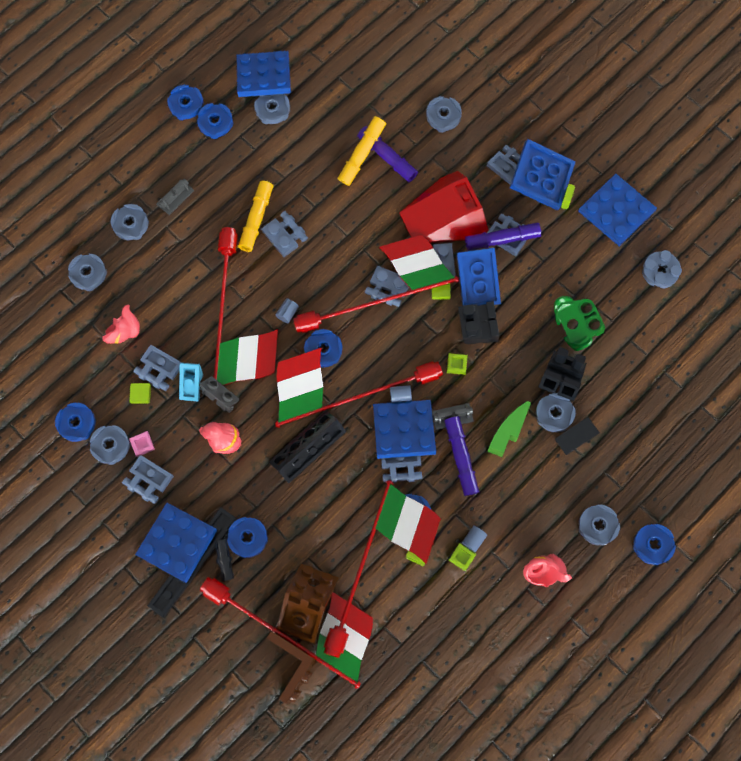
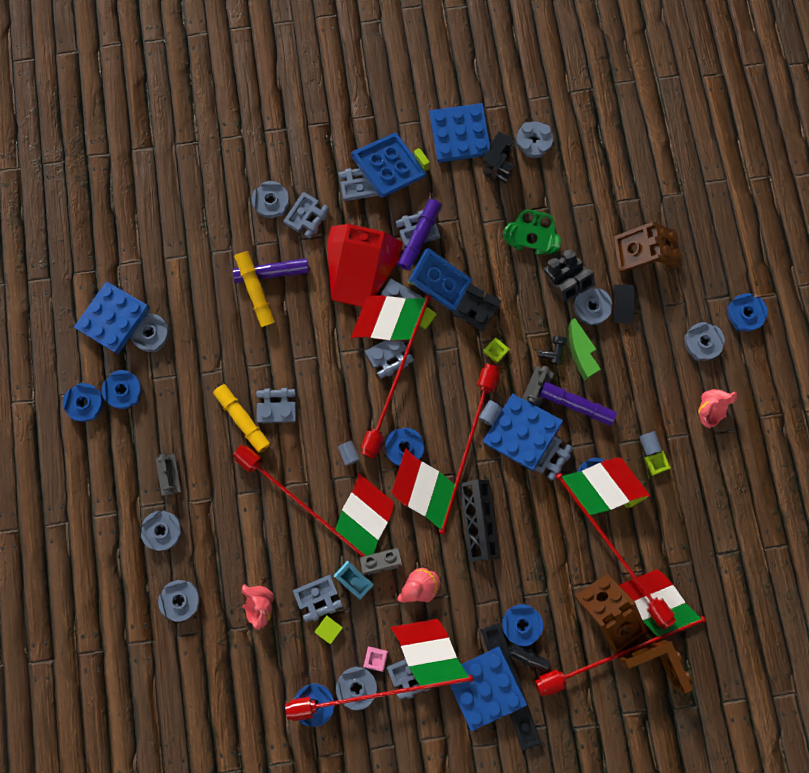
camera: 55 degrees left, 5 degrees up
none -> sand blue plate [283,192,330,239]
none -> flag [285,619,473,722]
none -> black hips [483,131,515,184]
none -> black piece [538,336,568,365]
none -> reddish brown bracket [614,222,681,273]

